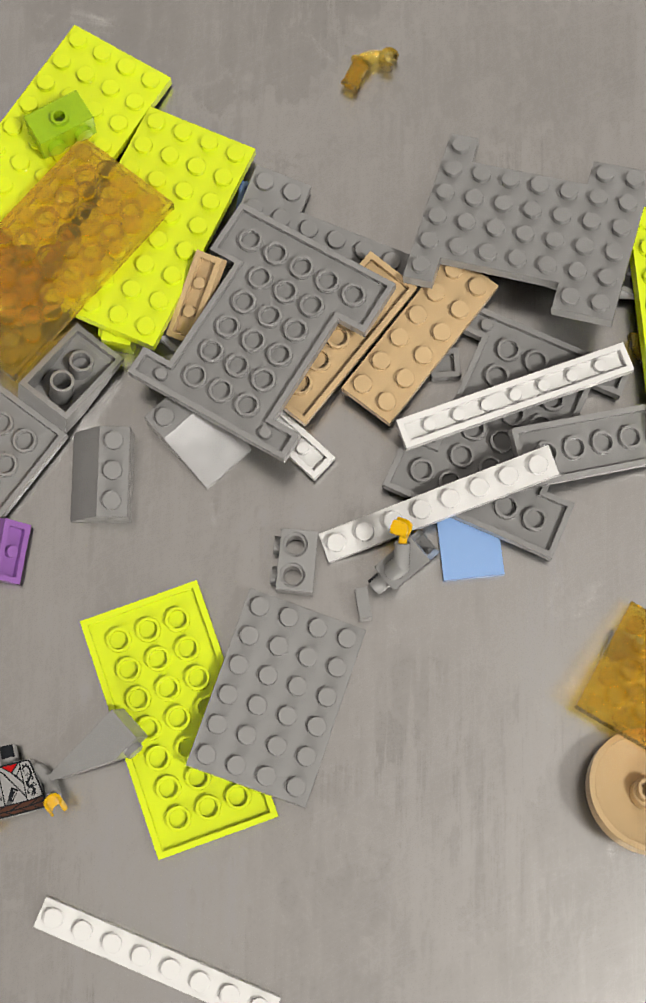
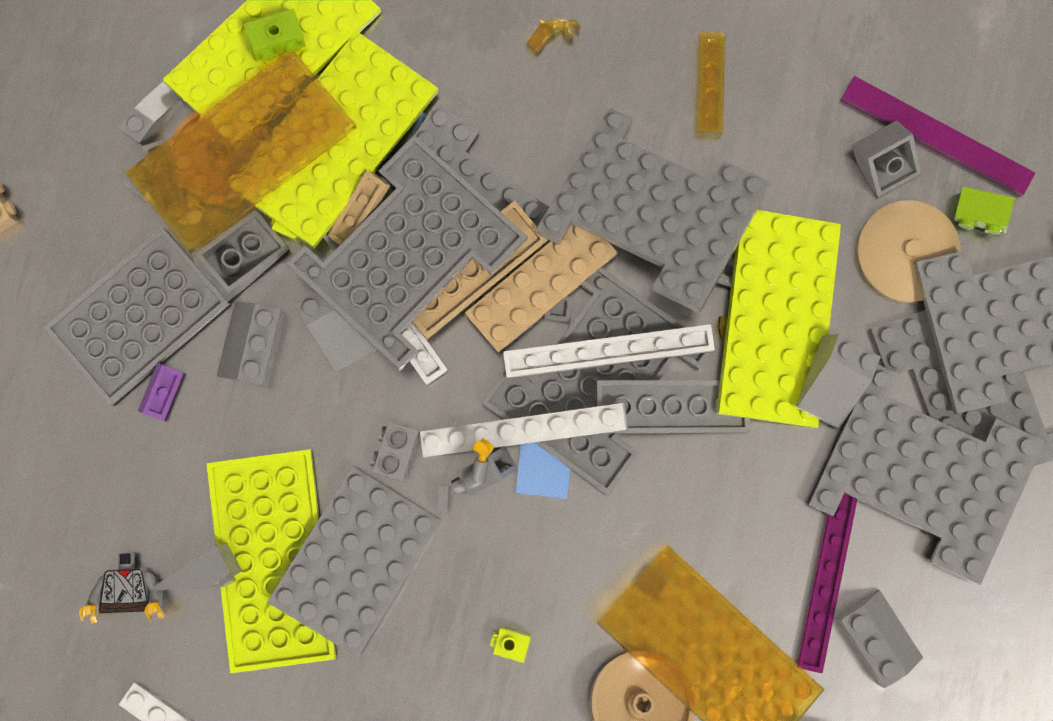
camera: 15 degrees right, 5 degrees up
none -> neon yellow brick [490,627,531,663]
none -> clear yellow plate [696,32,726,135]

